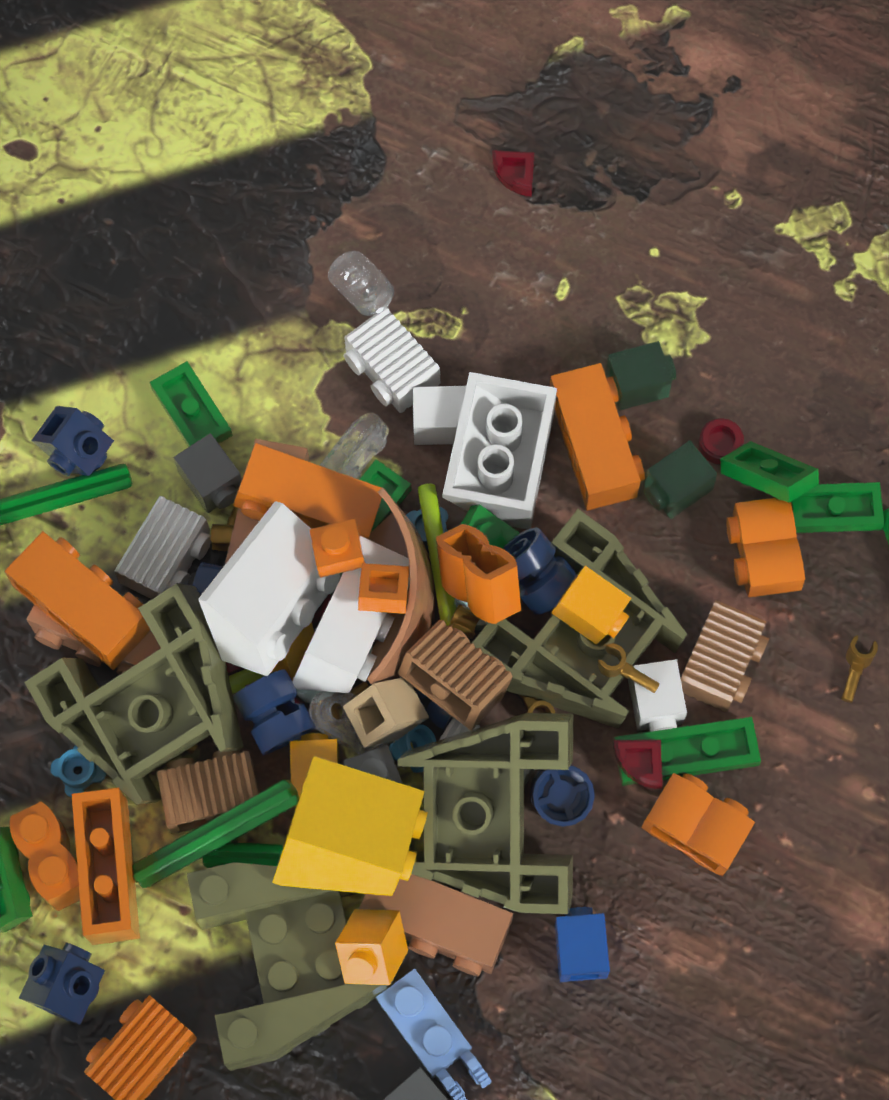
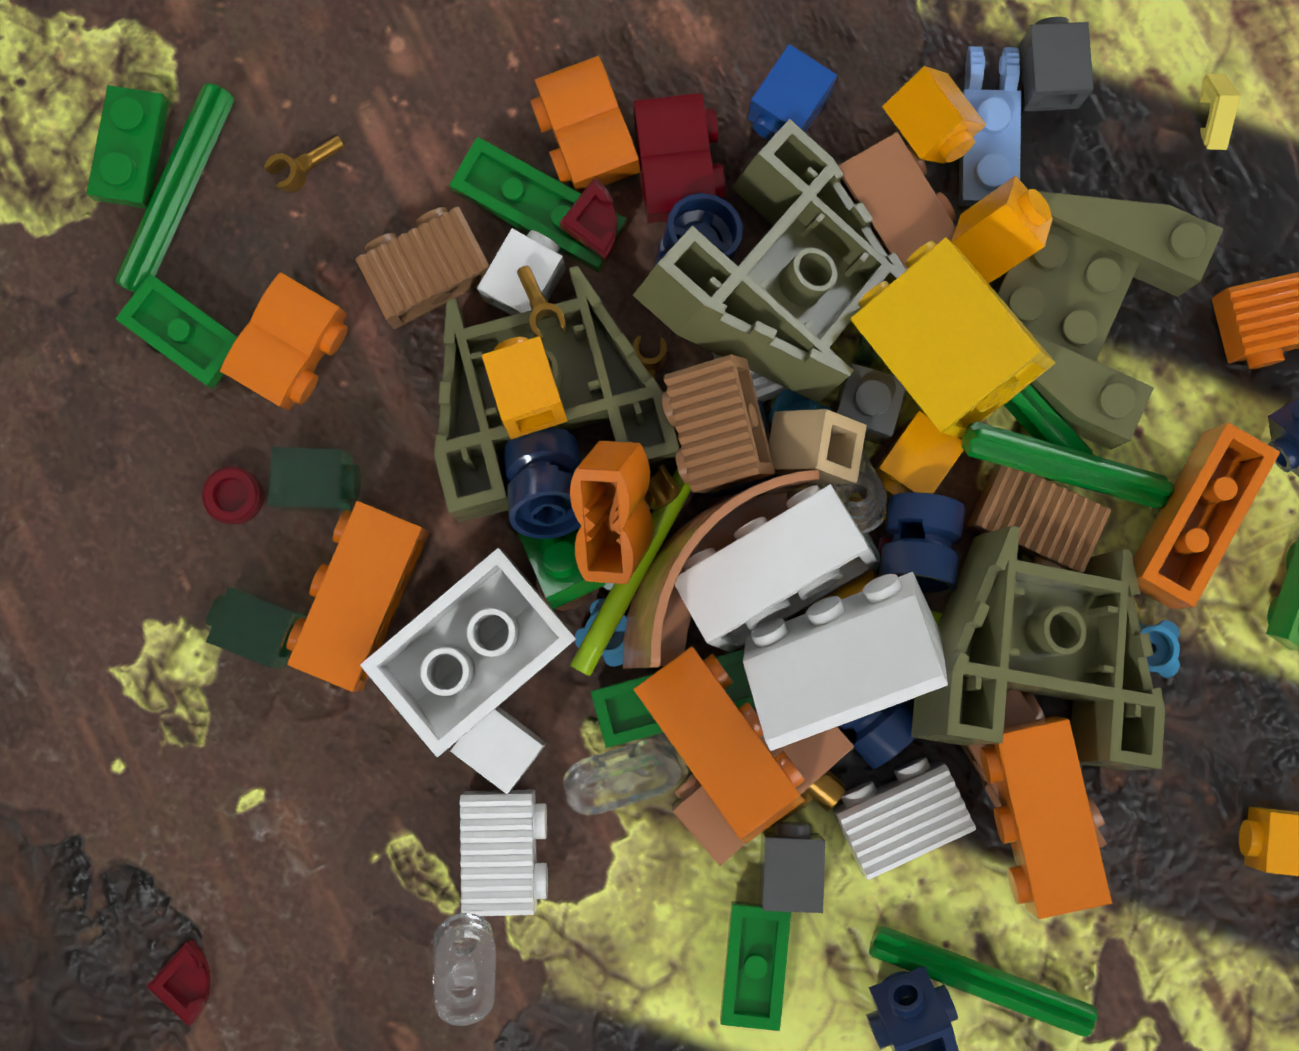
camera: 140 degrees left, 15 degrees up
orange brick [10,802,80,911] -> none
orange plate [309,519,365,578] -> none
orange plate [358,563,409,614] -> none
green plate [720,441,819,503] -> none
none -> dark red brick [633,93,726,223]
none -> light orange brick [882,66,986,164]

